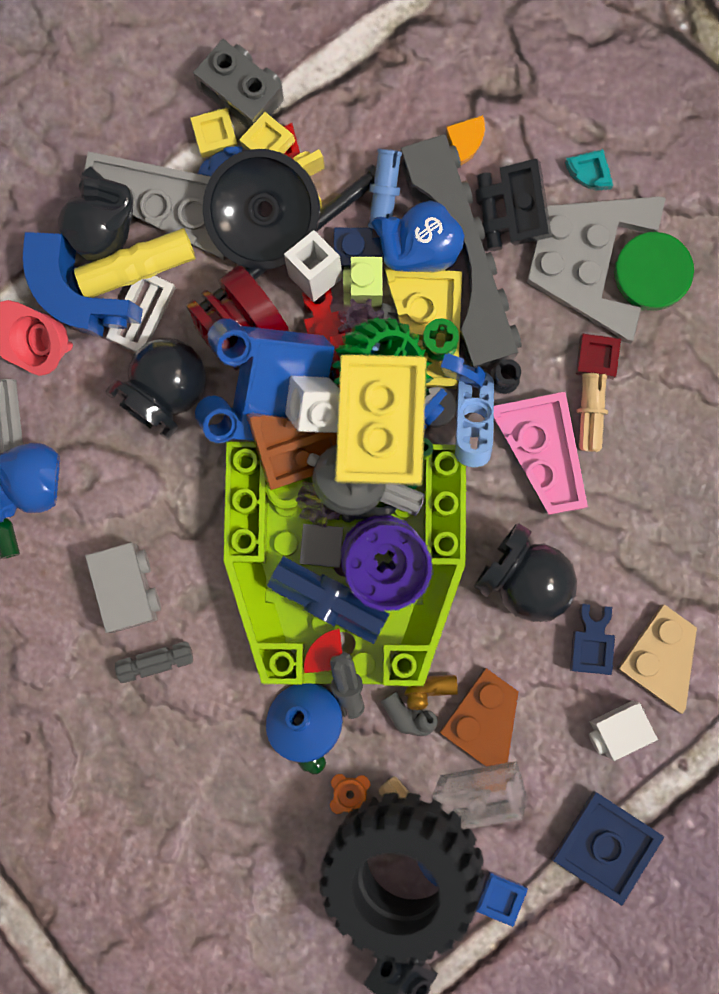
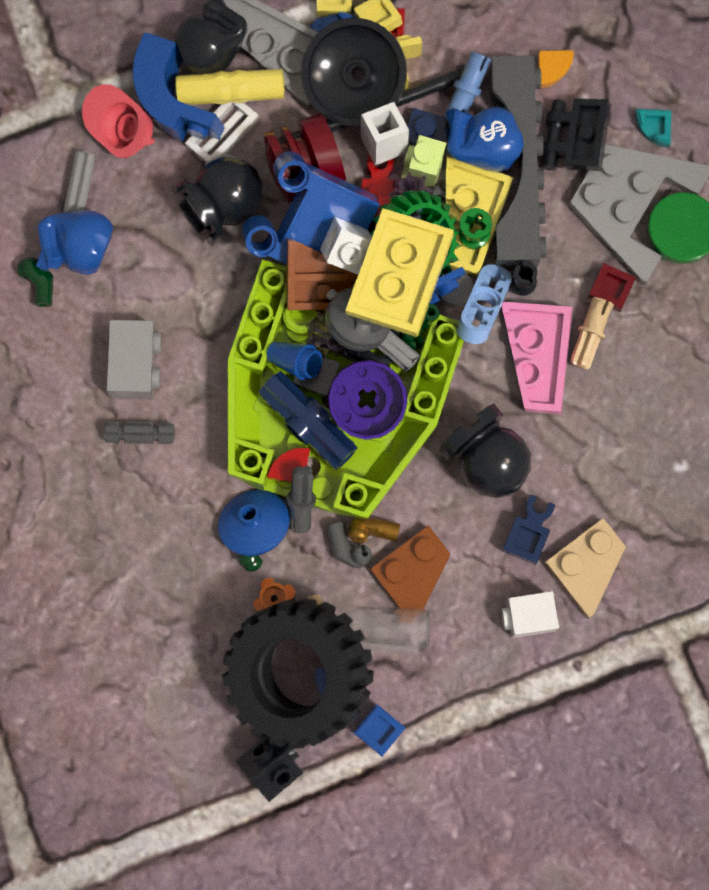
camera: 15 degrees right, 5 degrees down
blue tile [441,353,486,388] -> none
dark blue plate [551,790,665,906] -> none
none -> blue cone [267,341,323,380]

